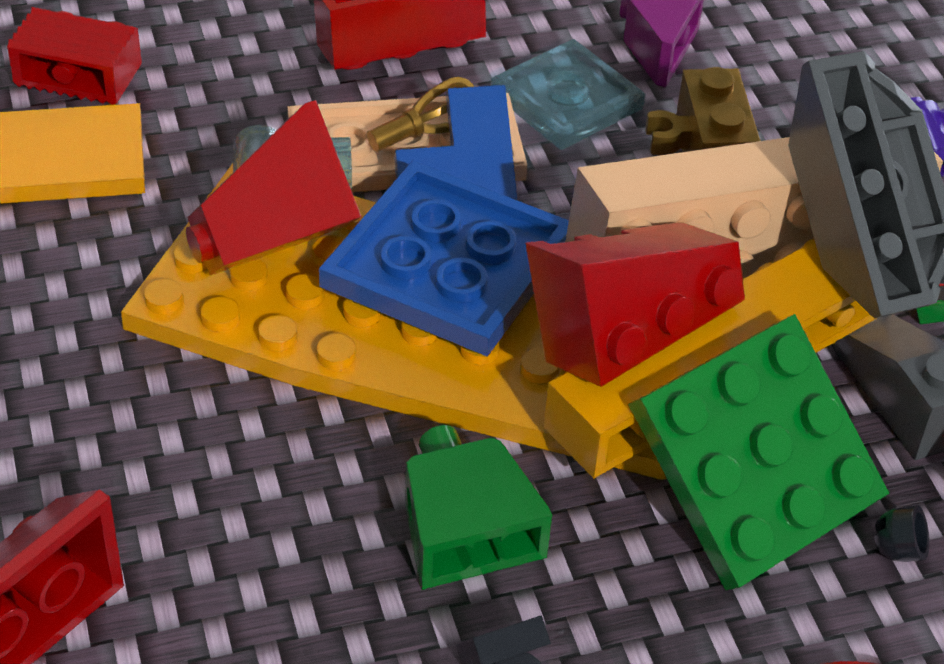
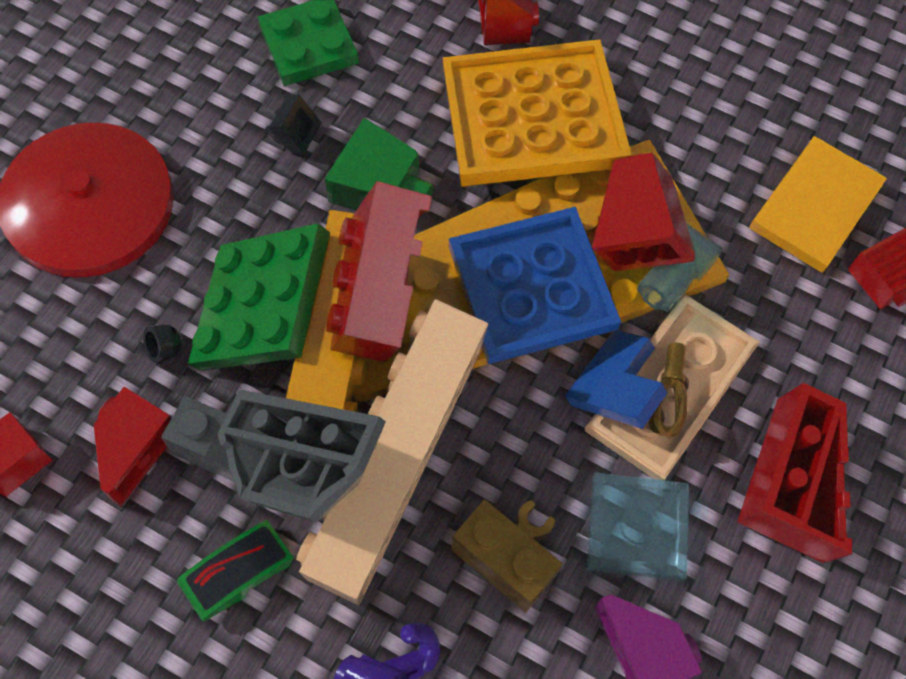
camera: 135 degrees right, 20 degrees up
none -> light orange plate [442,39,632,187]

